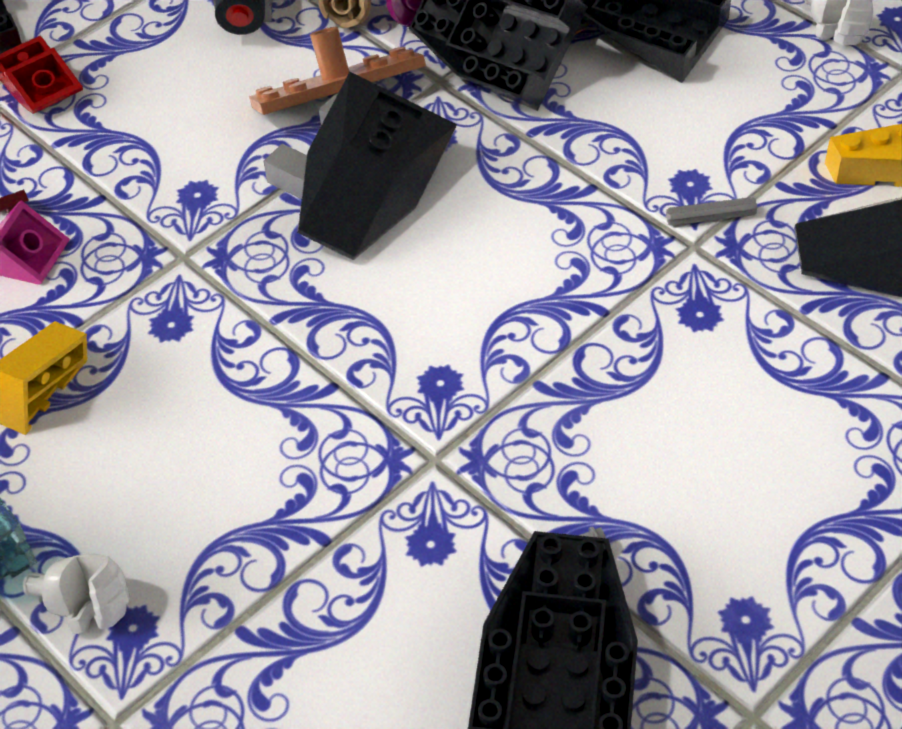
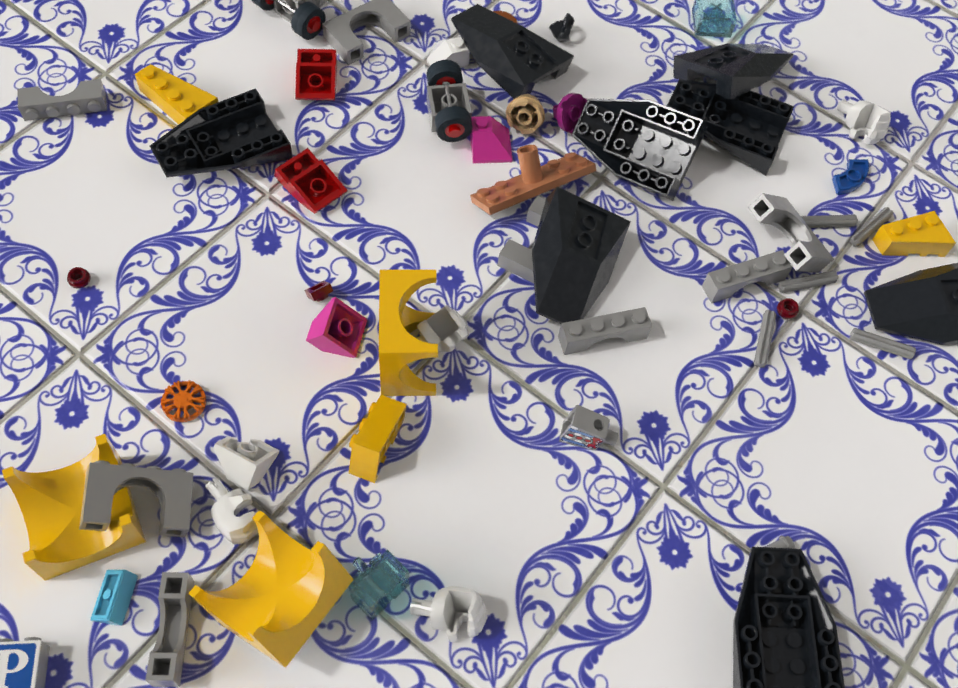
camera: 15 degrees left, 10 degrees up
none -> yellow piece [379,270,438,396]
none -> white piece [417,305,469,352]
none -> dark pink slope [470,116,513,163]
none -> light grey arch [558,307,652,355]
none -> light grey torso [559,405,618,450]
none -> light grey arch [702,250,793,303]
none -> light grey arch [748,193,834,273]
none -> light grey axle [754,310,776,368]
none -> dark red plate [777,298,799,319]
none -> light grey axle [801,214,858,228]
none -> blue tile [832,159,869,195]
none -> light grey axle [849,207,893,247]
none -> light grey axle [850,328,916,359]

